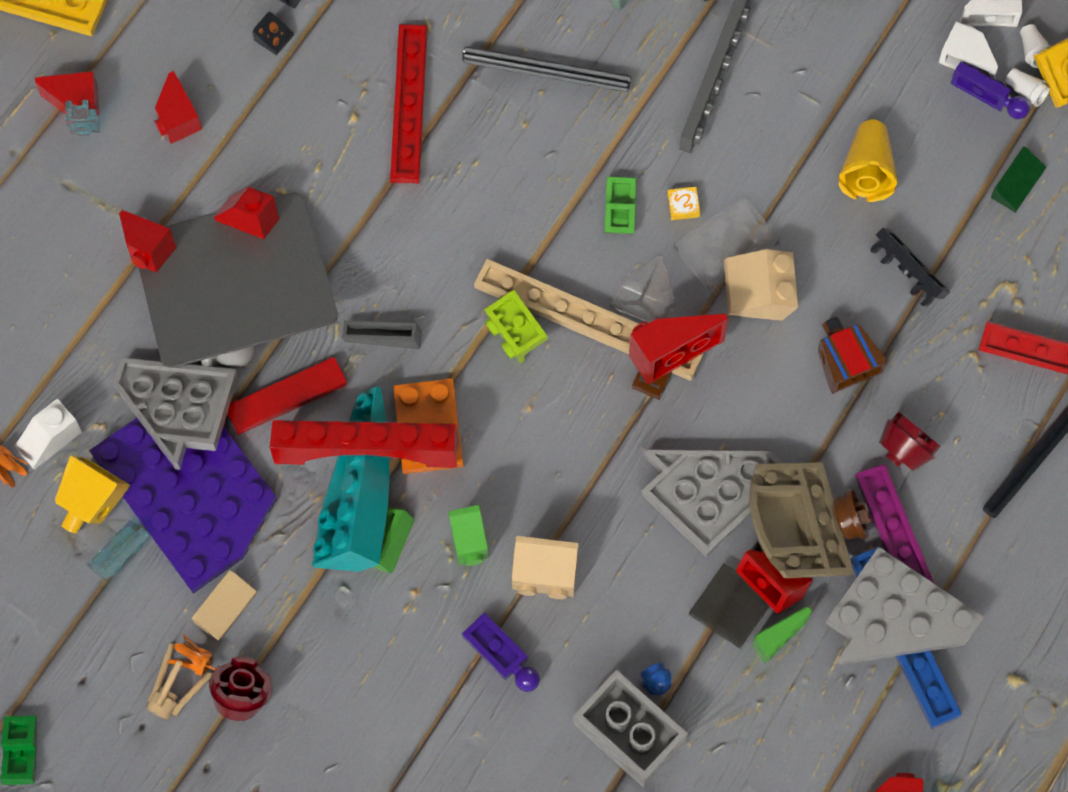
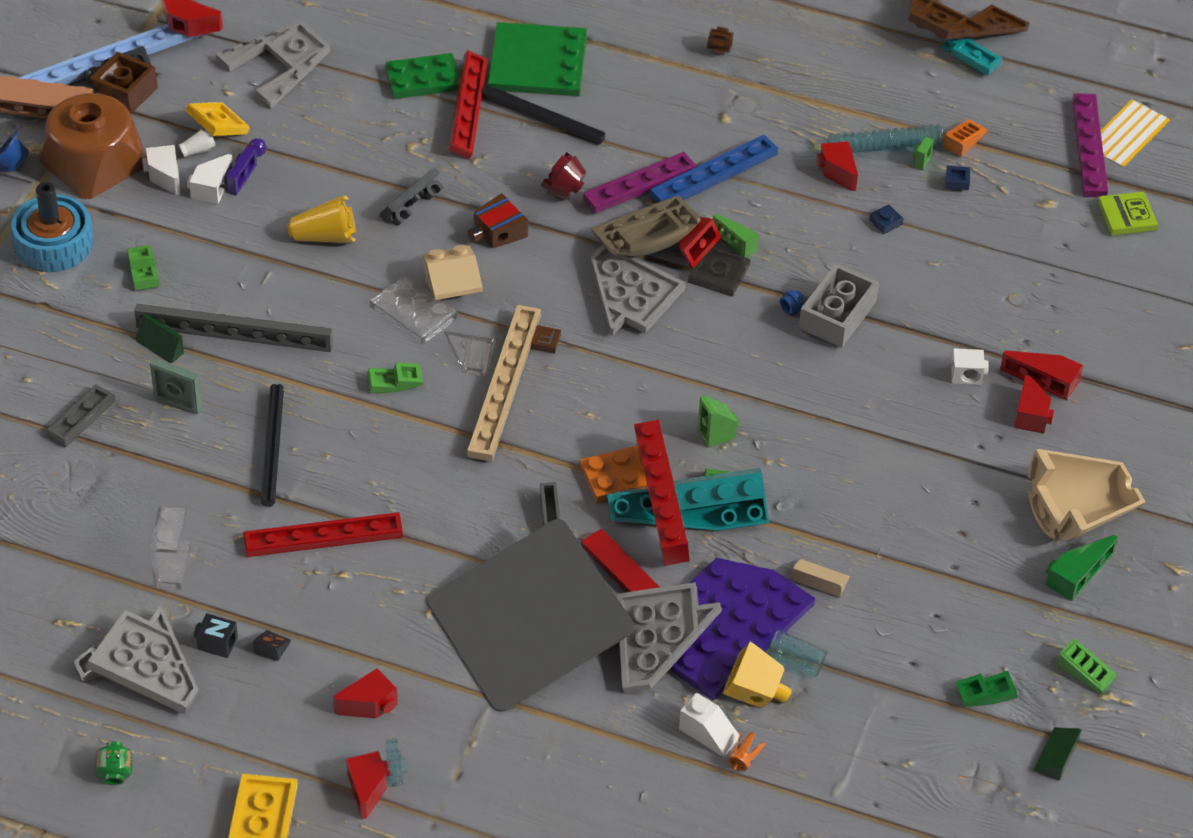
camera: 105 degrees left, 20 degrees down
red slope [119,210,176,273] -> none
tan plant [146,643,212,720] -> none
orange piece [167,634,216,677] -> none
dark red cone [209,657,272,721] -> none
red slope [214,187,279,239] -> none
dark purple plate [462,612,540,692] -> none
lime bracket [484,290,548,364] -> none
tan slope [512,536,579,600] -> none
red slope [629,314,728,385] -> none
tile [667,187,700,221] -> none
light grey wing [826,547,984,665] -> none
reddish brown piece [833,489,871,540] -> none
dark green slope [991,146,1046,213] -> none
white cone [1005,68,1050,107] -> none

